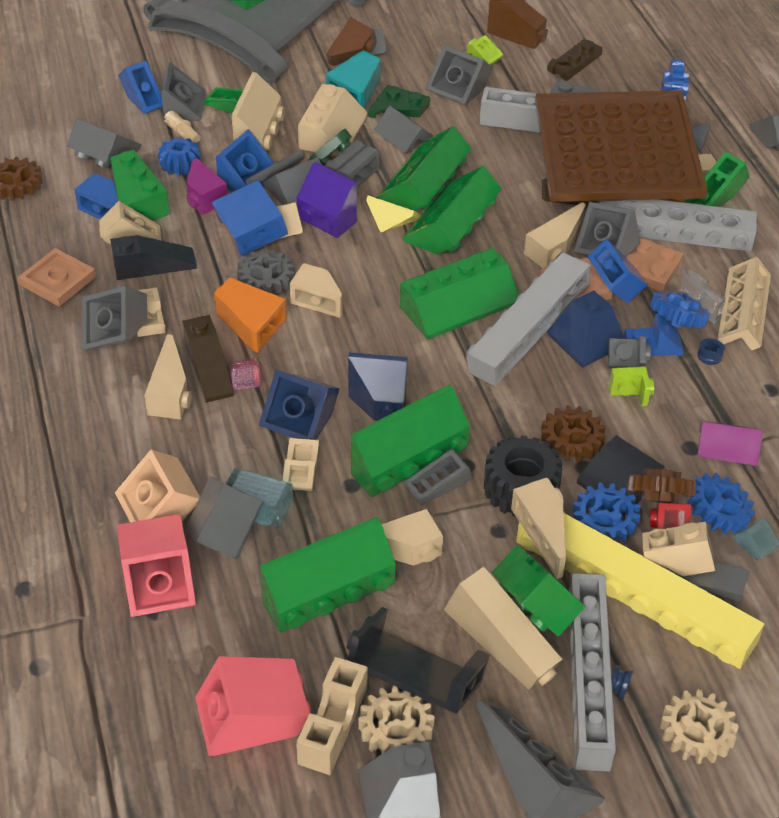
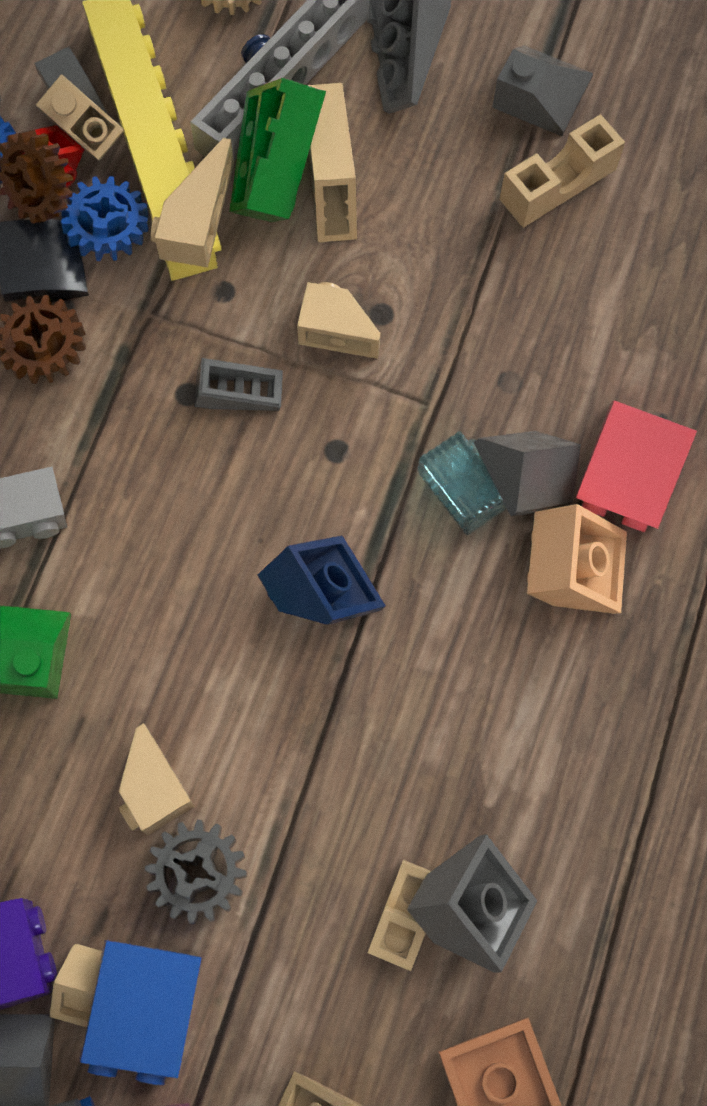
camera: 145 degrees left, 25 degrees up
black slope [110,235,197,280] -> none
tan slope [144,334,192,420] -> none
dark brown slope [182,315,234,403] -> none
coral slope [195,656,311,756] -> none
orange slope [214,277,287,353] -> none
clear pink slope [228,359,261,390] -> none
green slope [260,516,396,633] -> none
tan slope [282,438,320,491] -> none
black panel [346,607,490,714] -> none
slope [348,352,408,421] -> none
green slope [351,384,470,498] -> none
tan gear [359,686,434,754] -> none
black tyre [484,436,563,517] -> none

